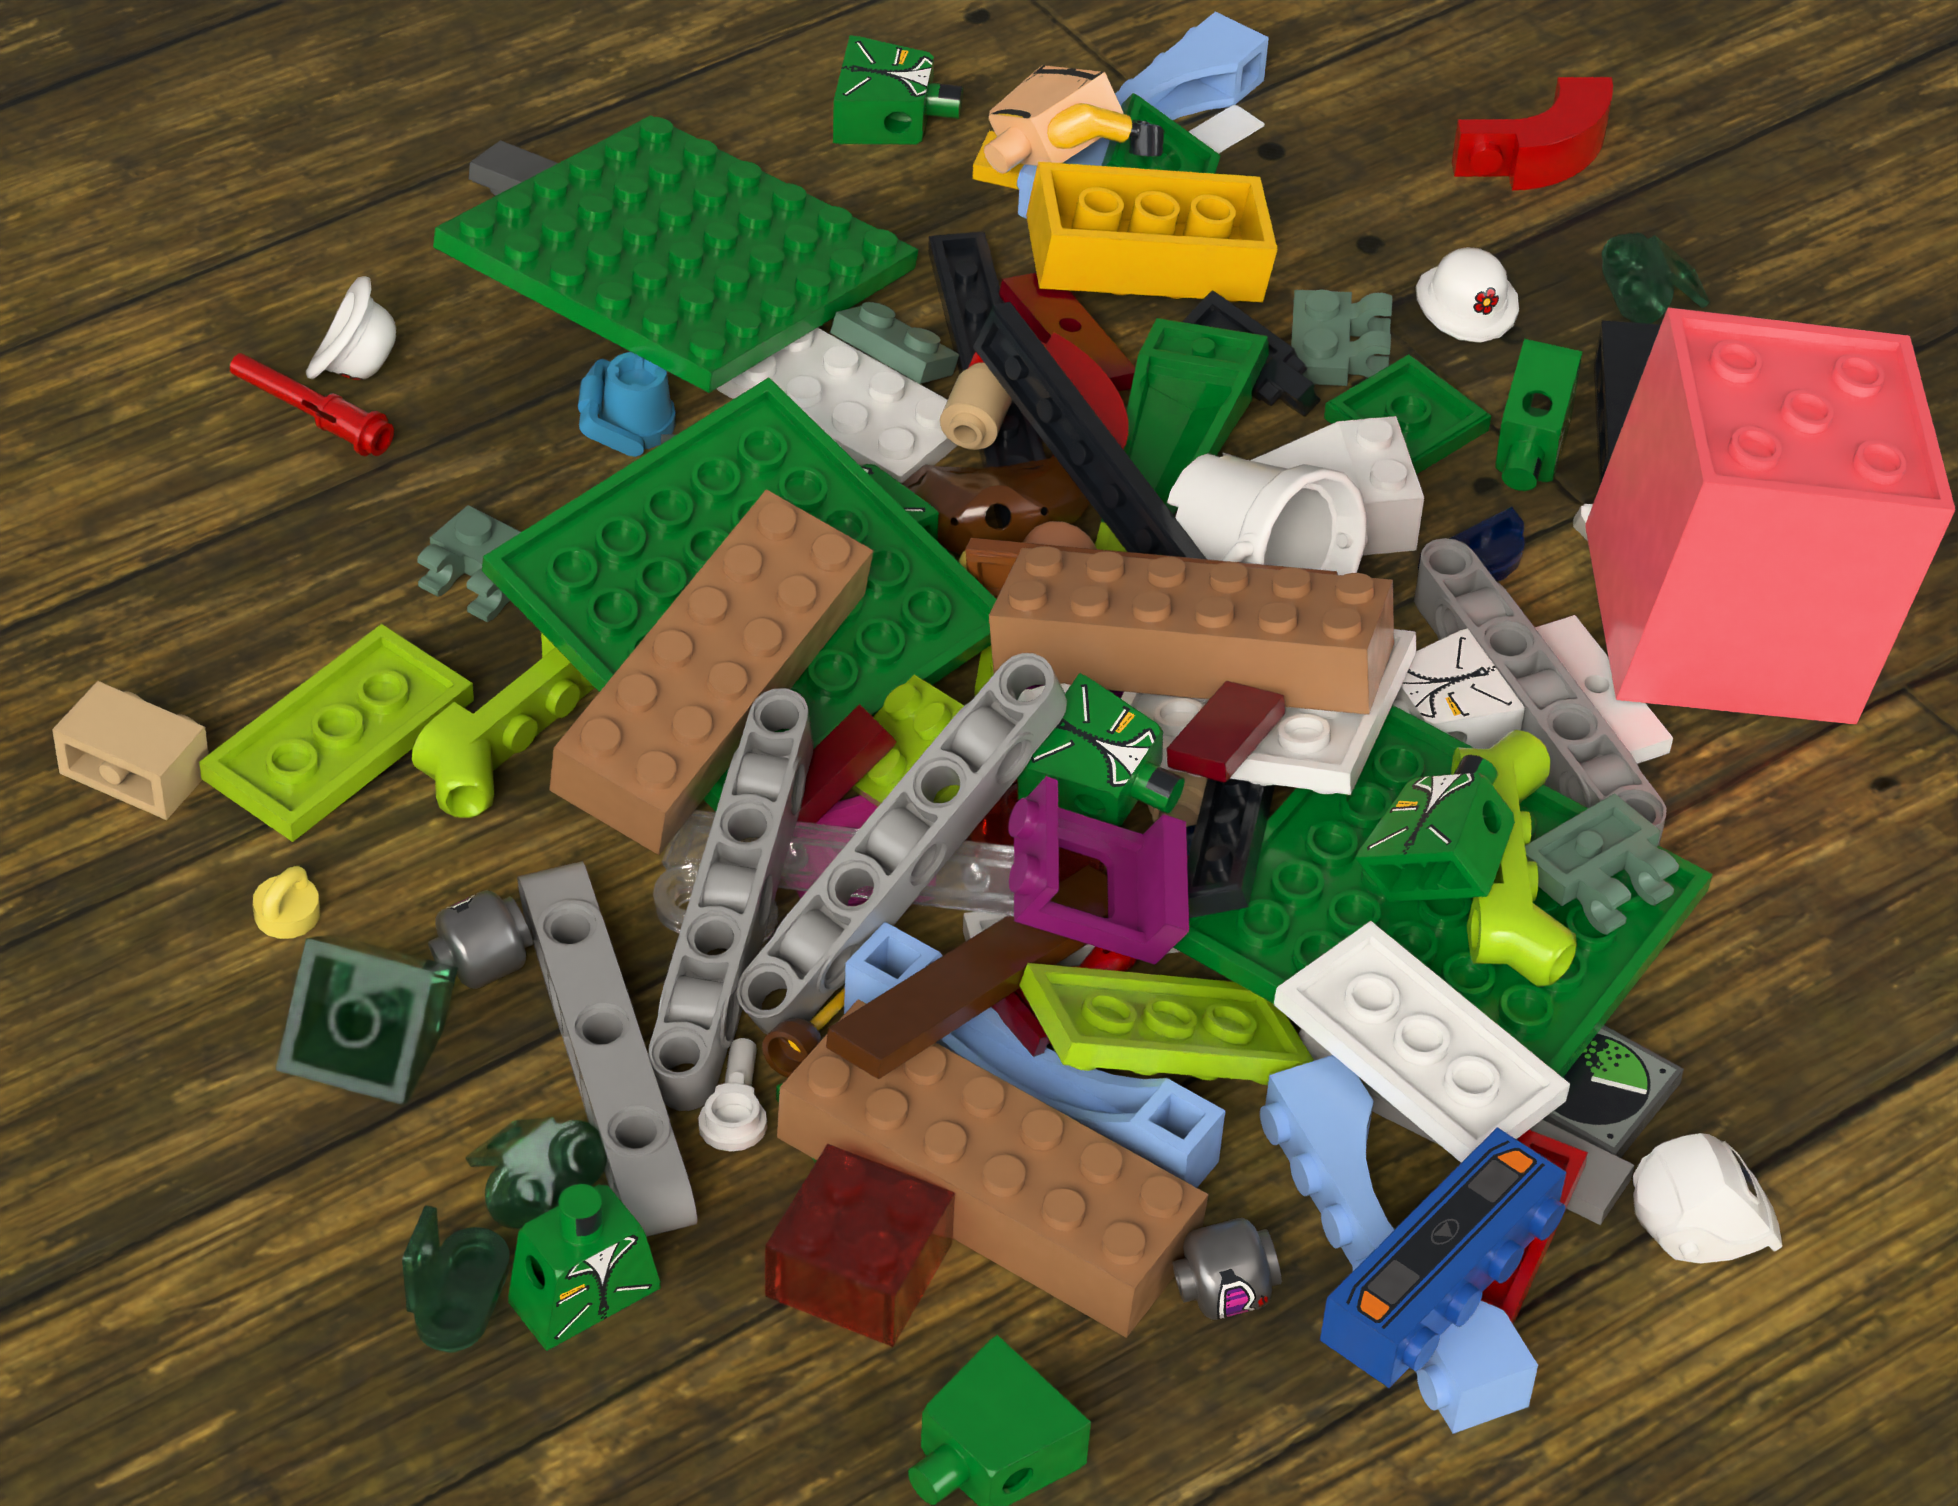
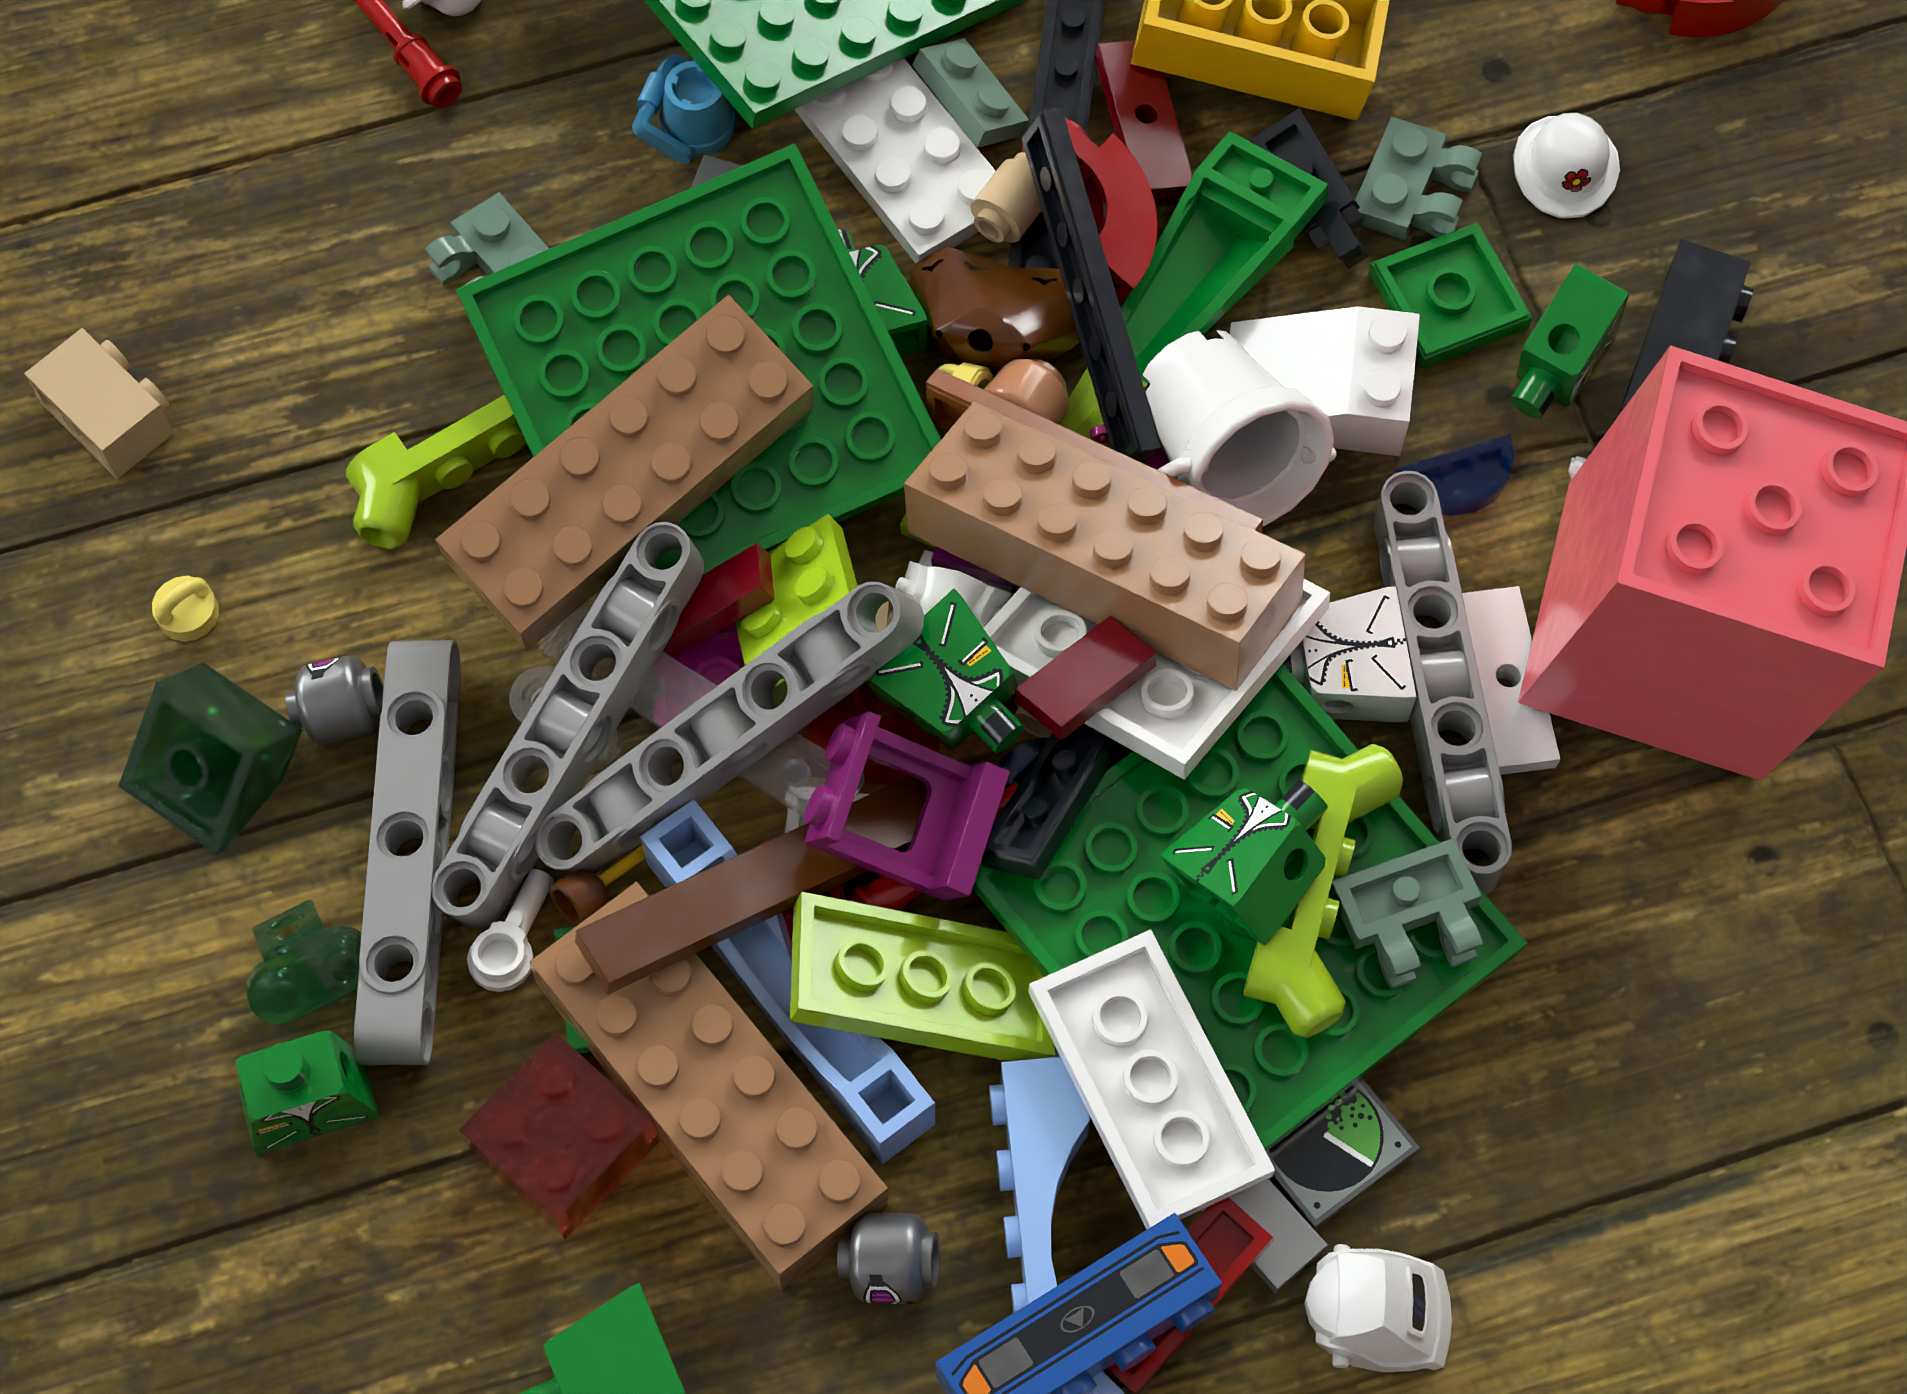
camera: 20 degrees right, 20 degrees up
lime plate [199,624,474,842] -> none
clear green bracket [402,1205,510,1352] -> none
clear green bracket [1602,232,1710,324] -> none

